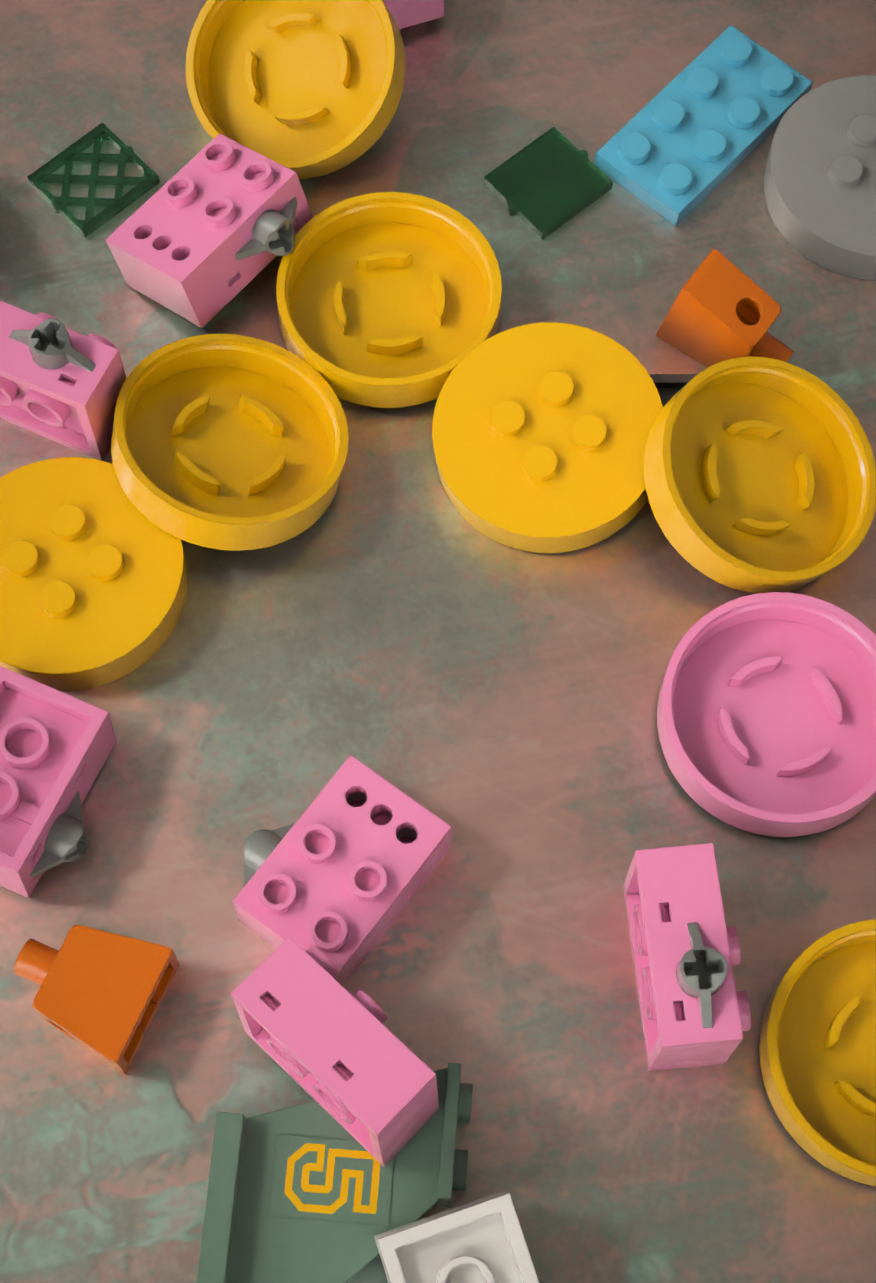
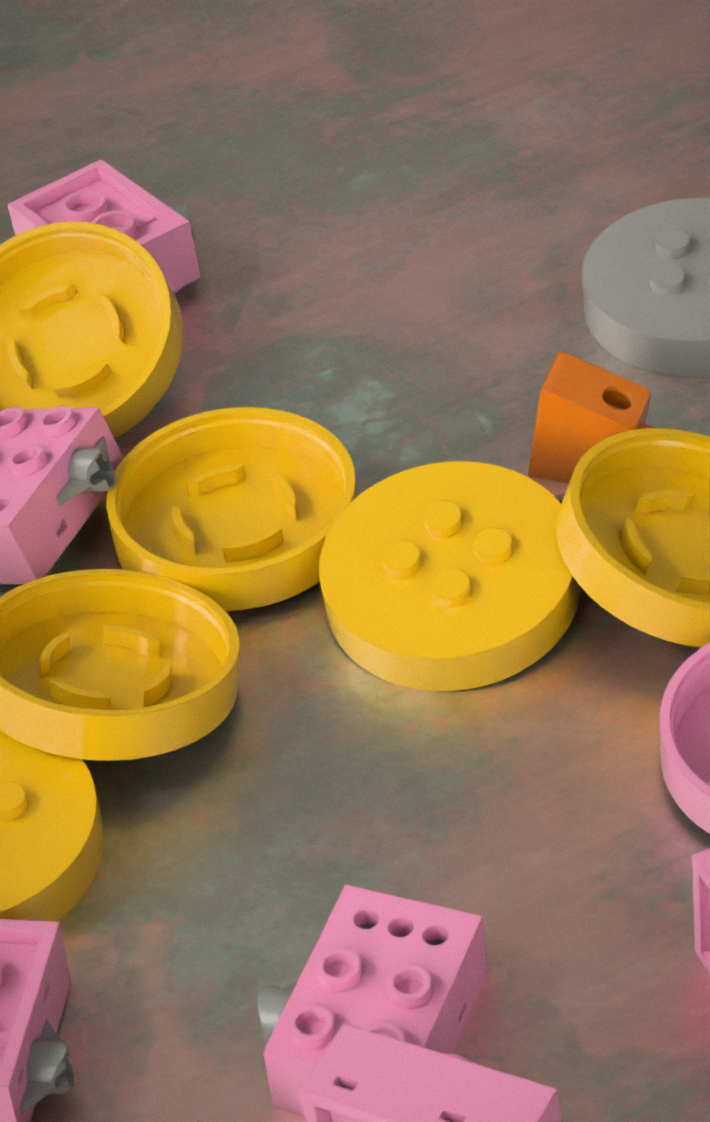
camera: 10 degrees left, 25 degrees down
clear green piece [483,127,613,240] -> none
medium azure plate [594,25,813,226] -> none

